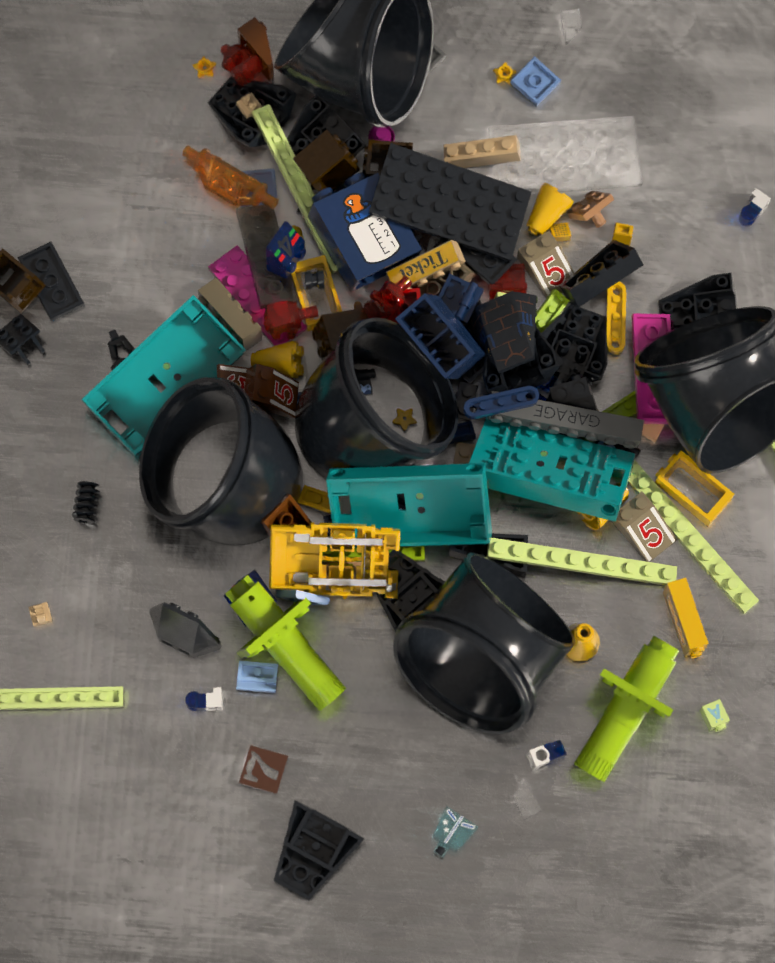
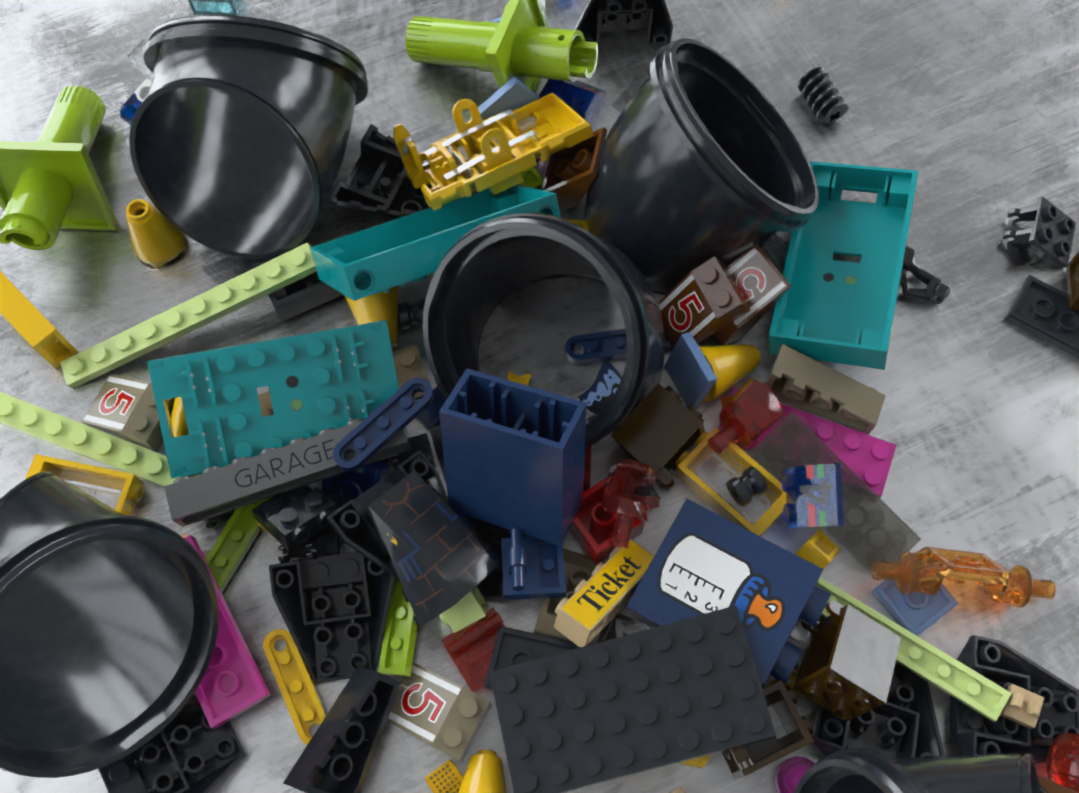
camera: 155 degrees right, 5 degrees down
none -> medium blue tile [664,332,717,409]

